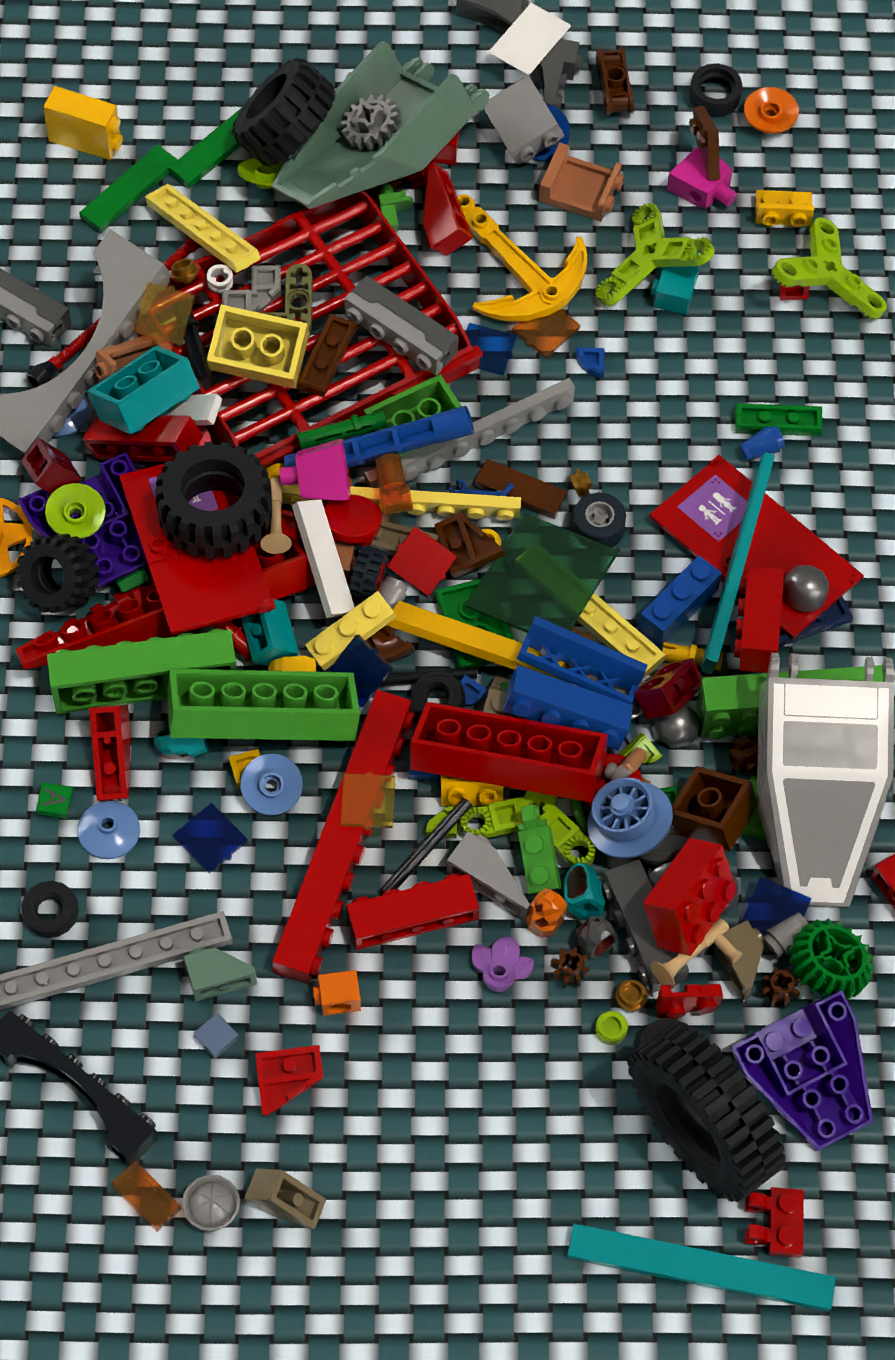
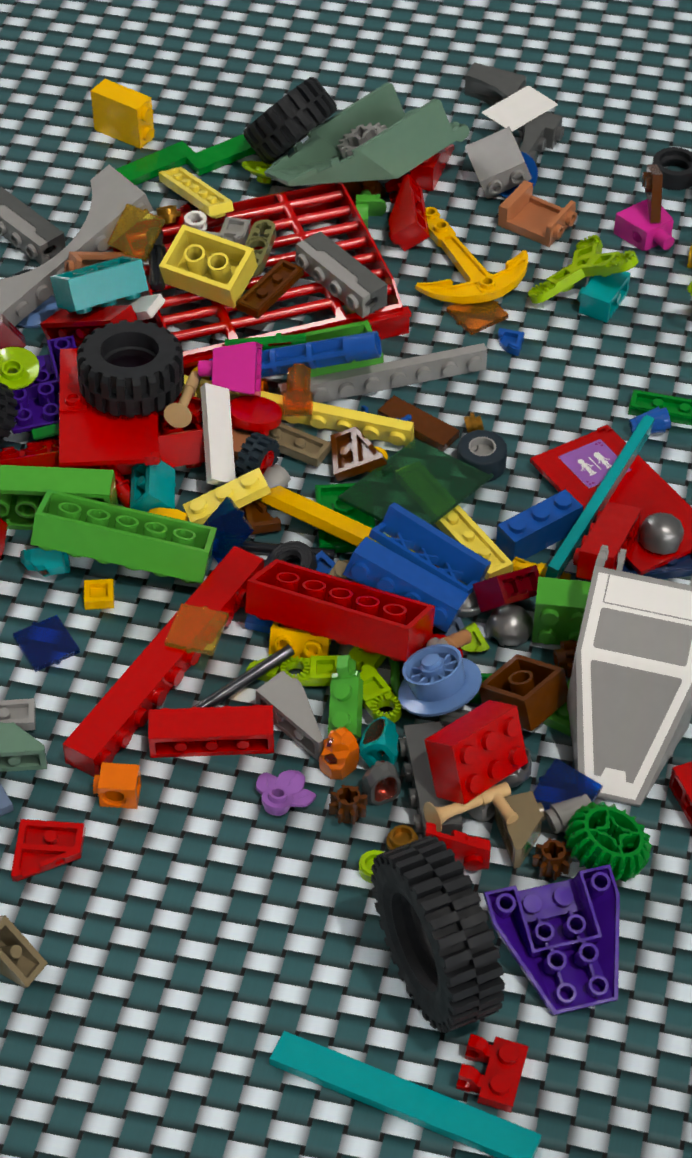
camera: 15 degrees right, 15 degrees down
medium blue dish [240,754,303,816] -> none
red piece [387,526,458,597] -> none
clear blue piece [466,323,517,375] -> none
reddish brown piece [596,47,634,116] -> none

